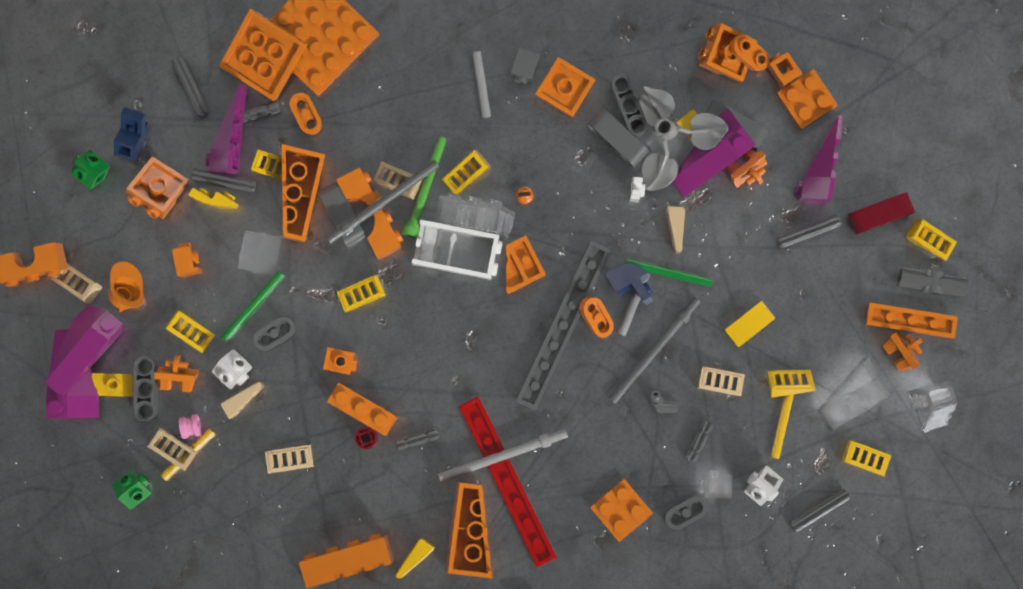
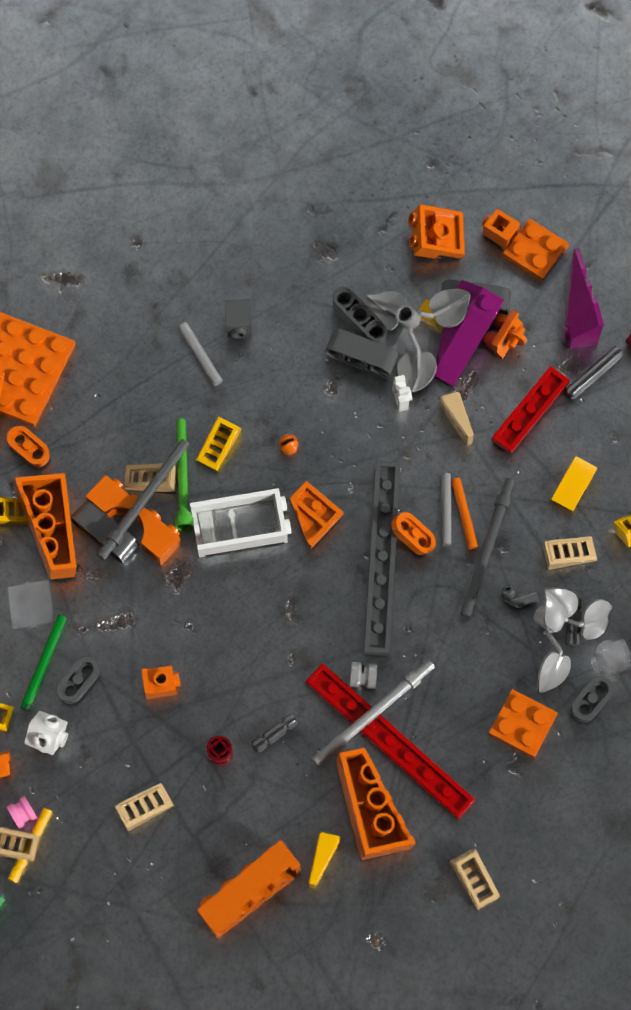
camera: 20 degrees left, 15 degrees down
tan slope [221,381,264,419] -> none
orange arch [327,383,398,436] -> none
yellow slope [337,274,386,313] -> none
clear wedge [435,193,516,239] -> none
orange plate [535,57,596,118] -> none
dark blue brick [605,263,654,305] -> none
green bar [625,258,713,287] -> none
orange plate [730,35,769,71] -> none
none -> light grey wheel [350,662,377,689]
none -> orange bar [451,478,478,550]
none -> red plate [491,366,570,455]
none -> light grey plant [533,588,613,693]

